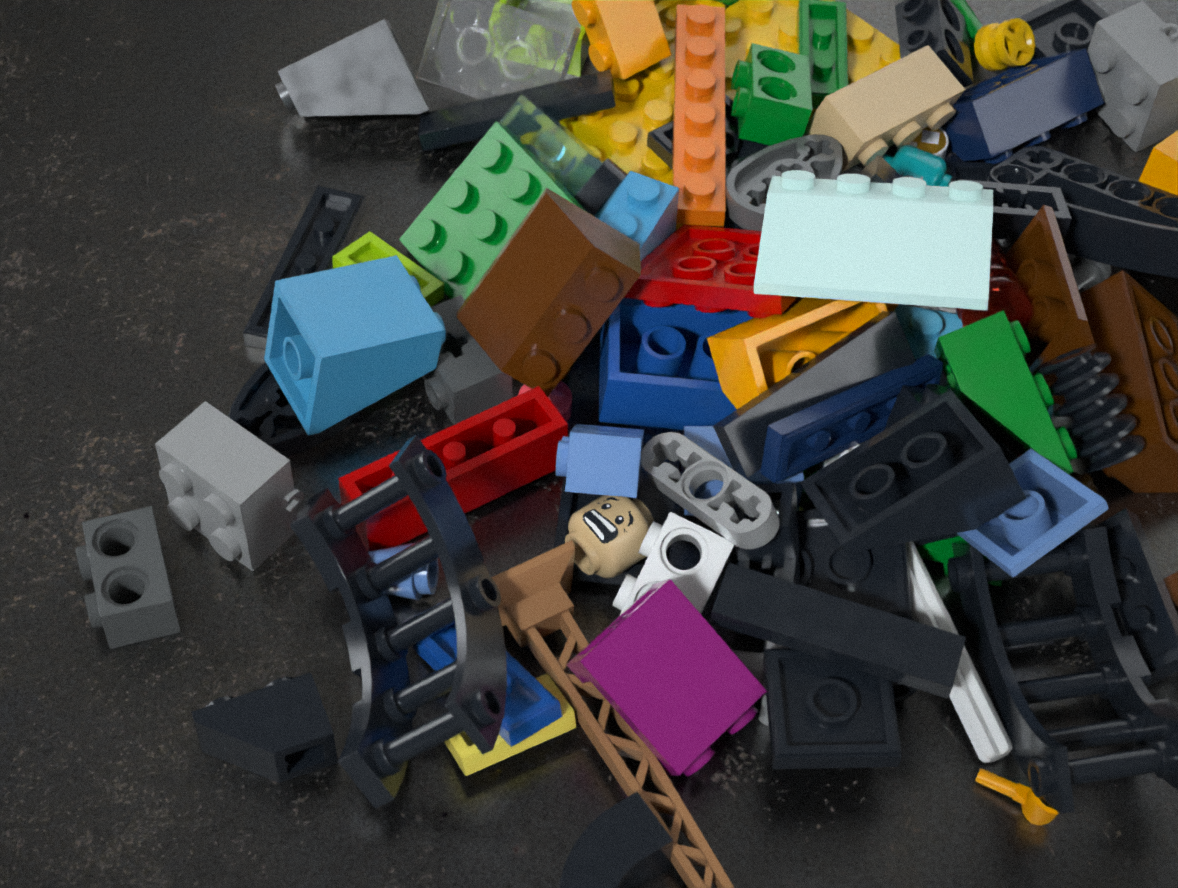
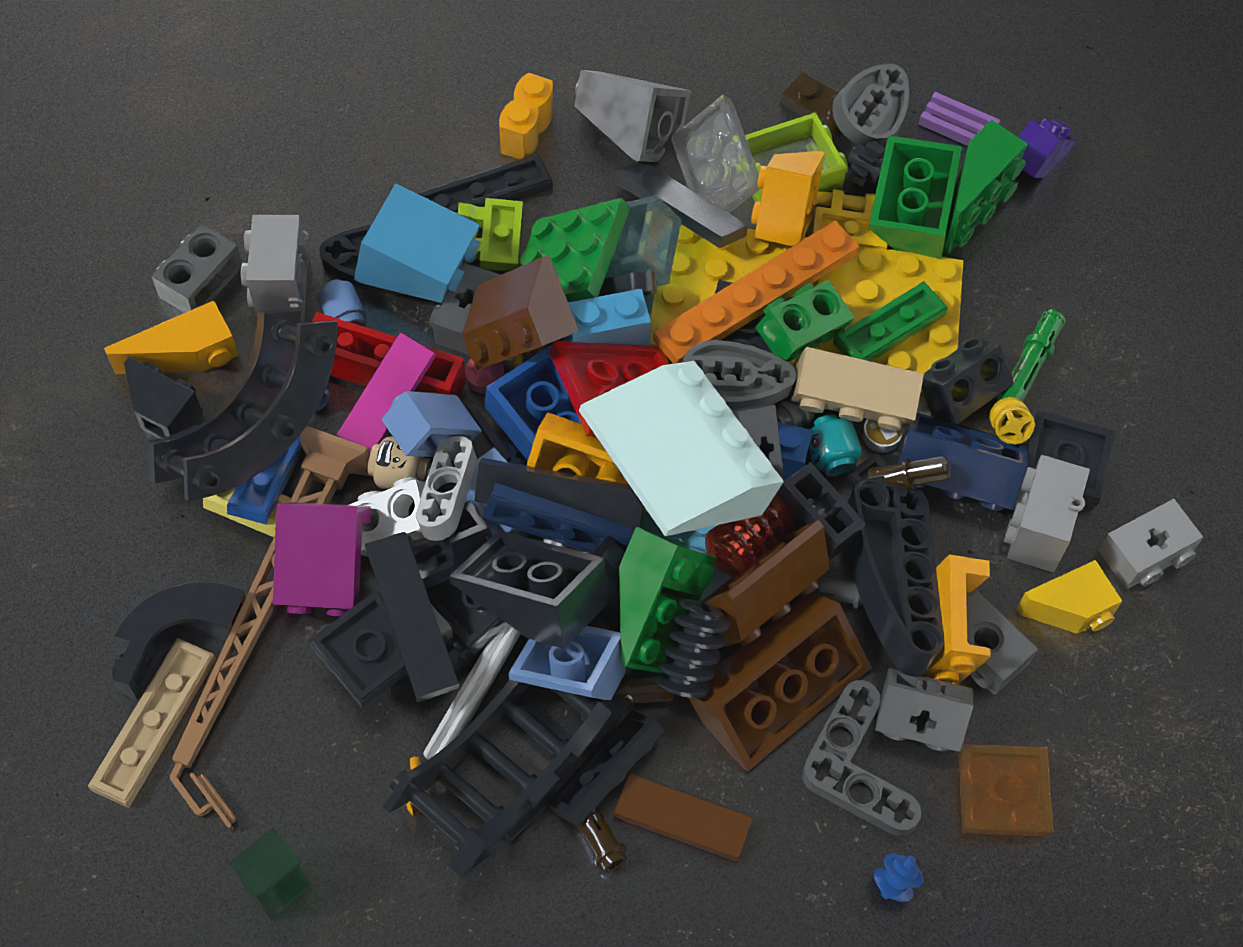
camera: 50 degrees right, 10 degrees up
none -> light orange slope [104,301,239,374]
none -> medium blue brick [317,280,367,327]
none -> dark pink tile [337,332,436,454]
none -> light orange brick [499,73,553,159]
none -> dark brown axle [868,456,951,490]

